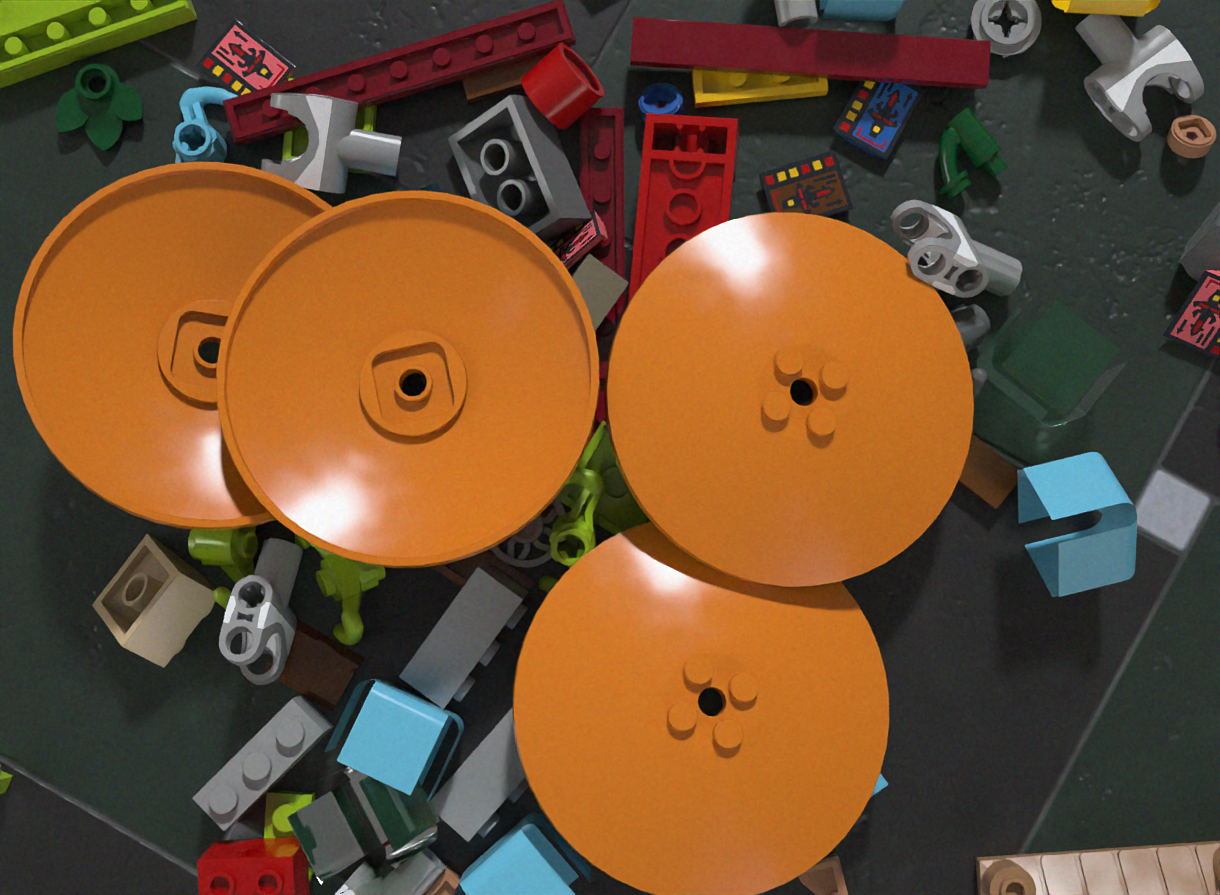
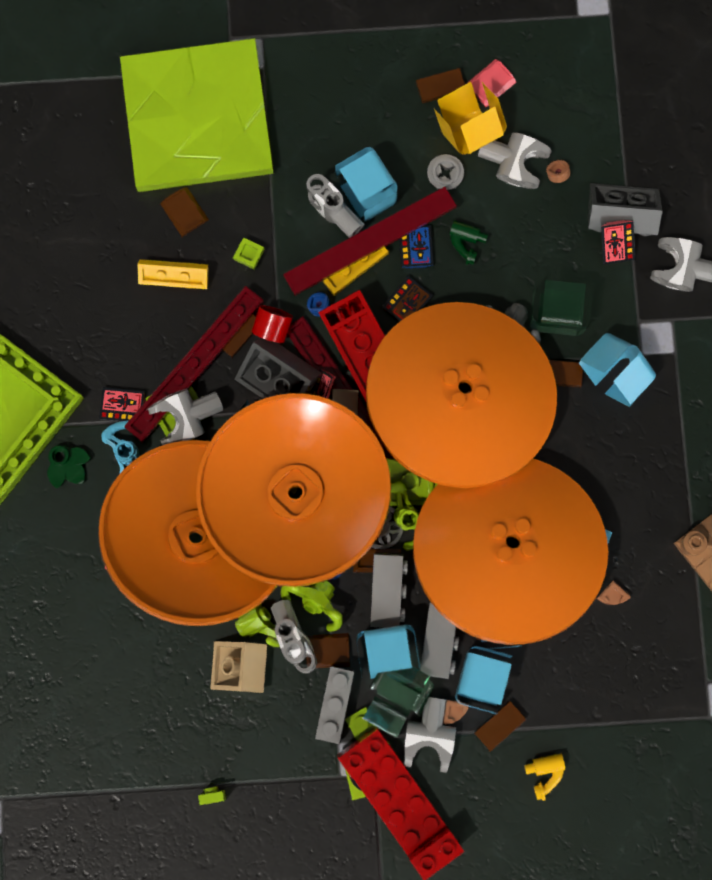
camera: 35 degrees left, 5 degrees down
light grey connector [890,200,1022,298] -> none

